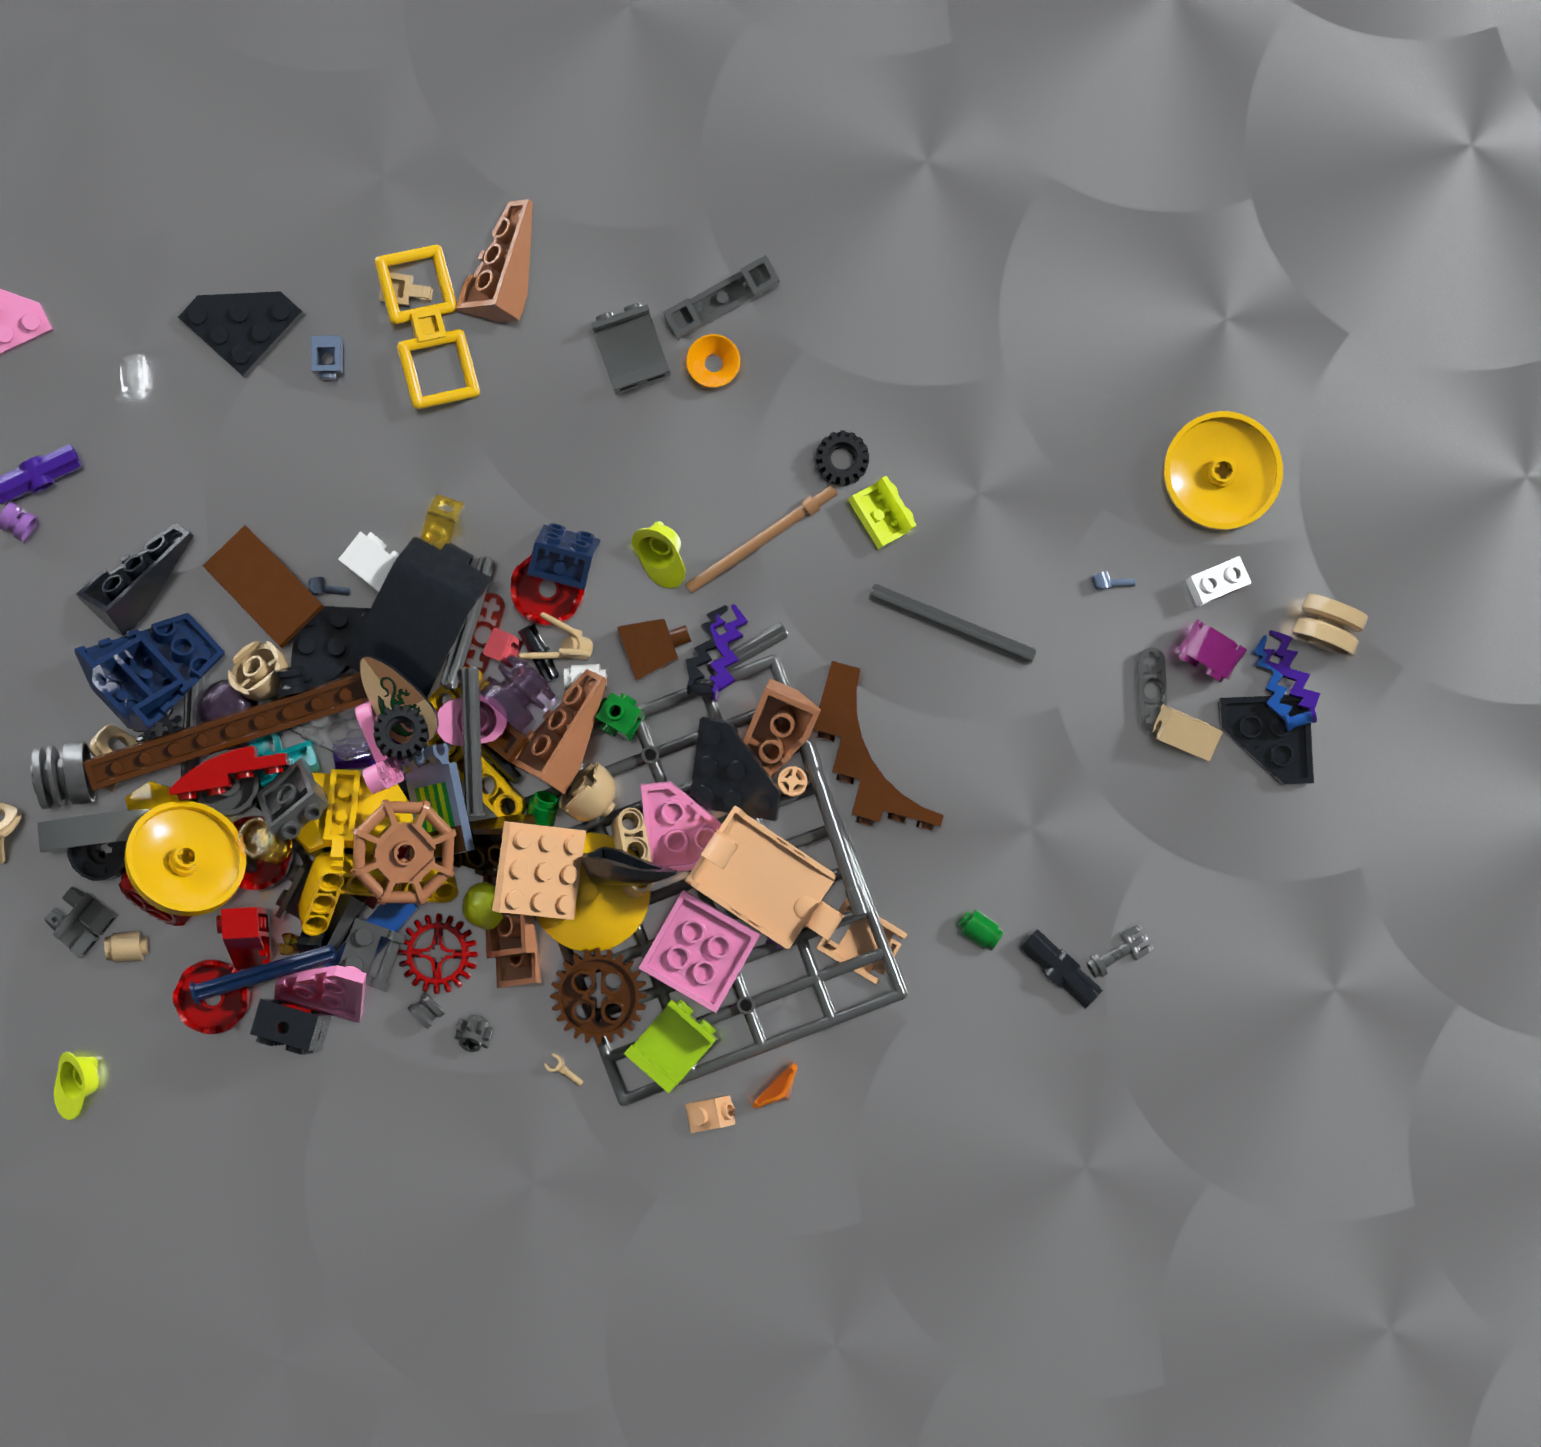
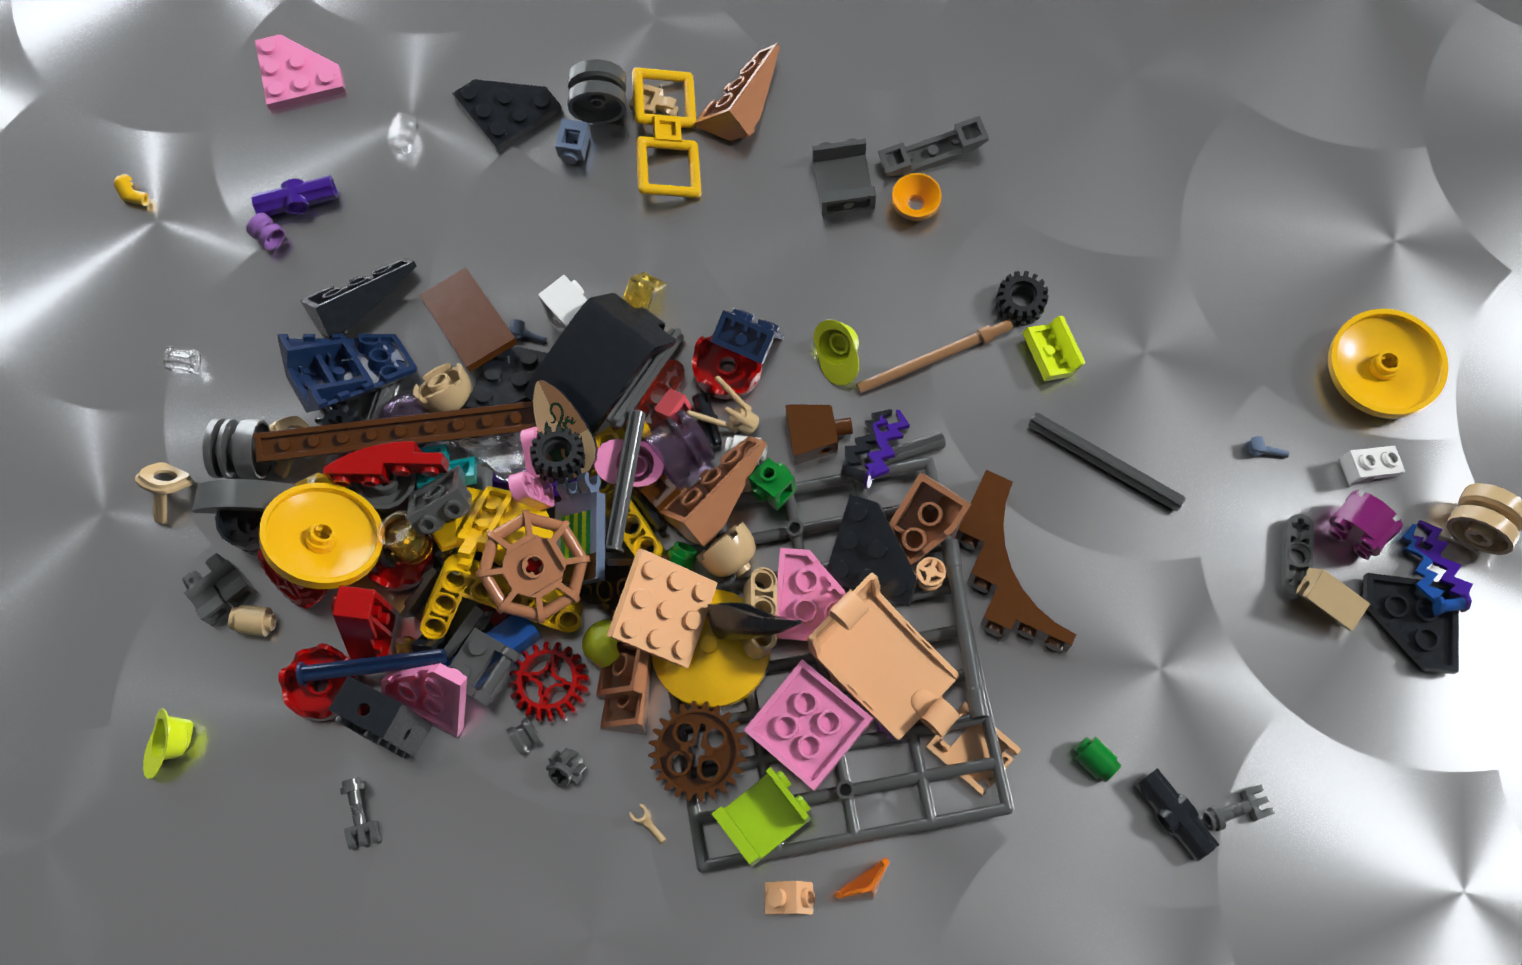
camera: 10 degrees right, 15 degrees down
black wheel [275,666,308,695] -> none
none -> dark grey hinge [340,777,381,850]
none -> dark grey wheel [567,59,626,124]

